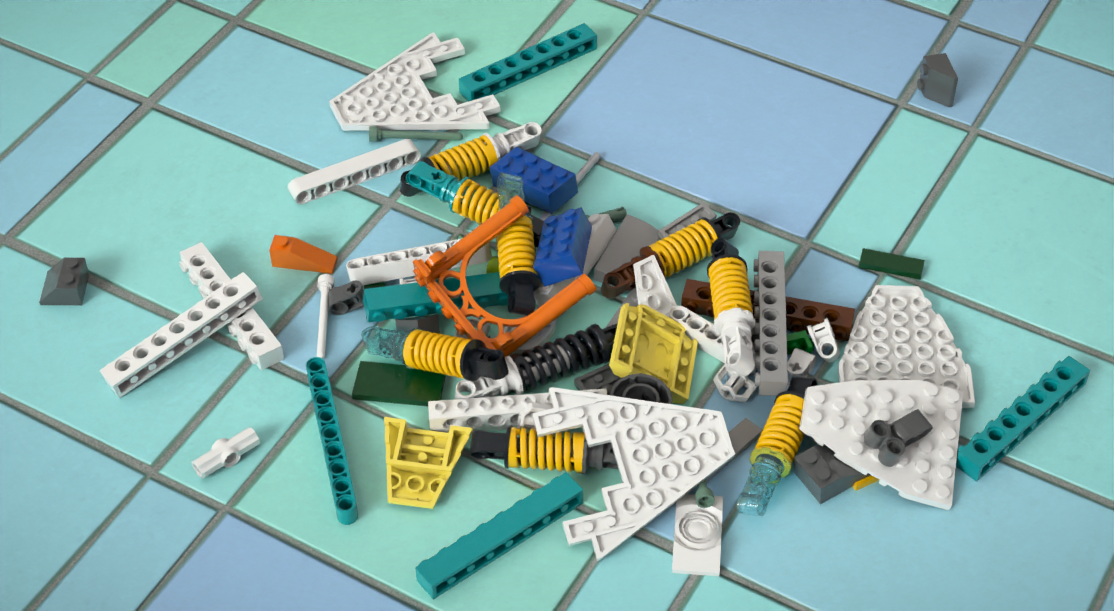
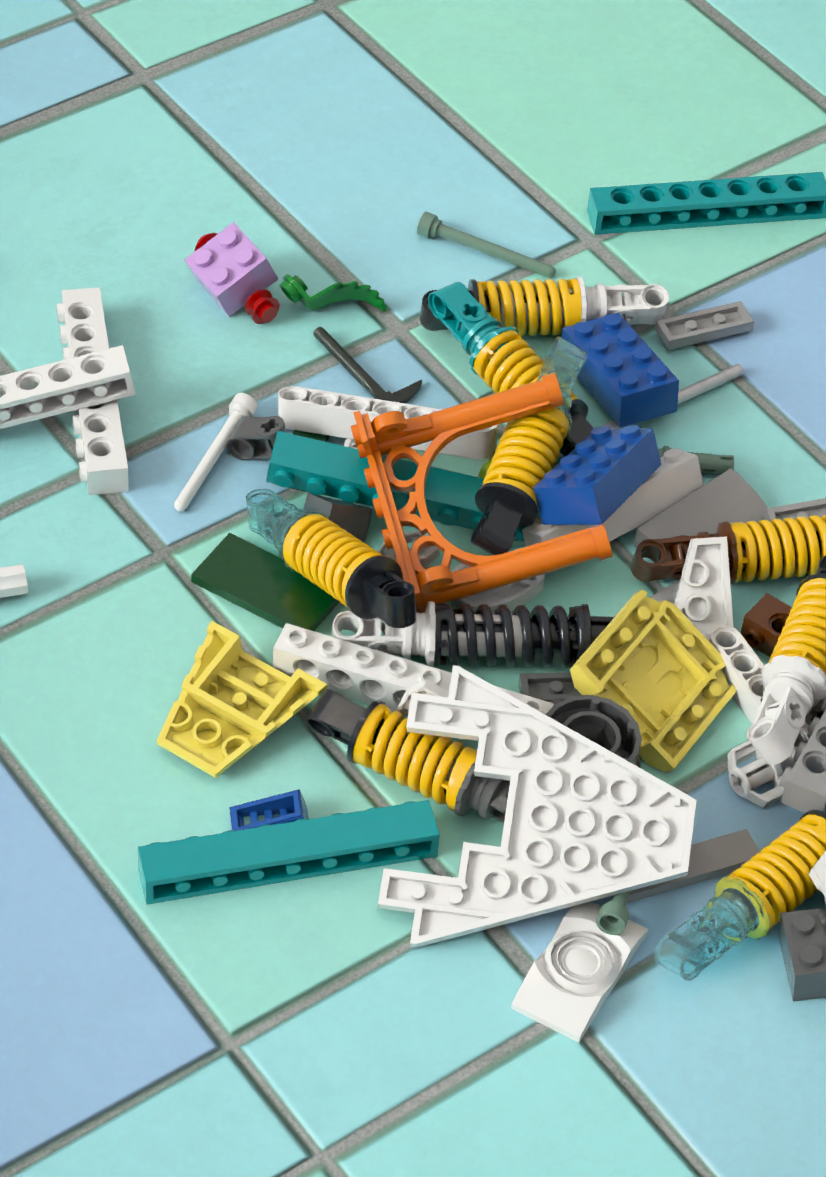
camera: 20 degrees right, 0 degrees up
orange slope [269,235,337,274] -> none
white beam [288,139,421,204] -> none
teal beam [306,357,358,525] -> none
white wing [329,32,501,131] -> none
none -> lavender brick [184,222,280,324]
none -> blue slope [229,789,309,831]
none -> green plant [279,274,388,312]
none -> pearl dark grey piece [313,327,422,404]
none -> light grey plate [655,301,754,350]

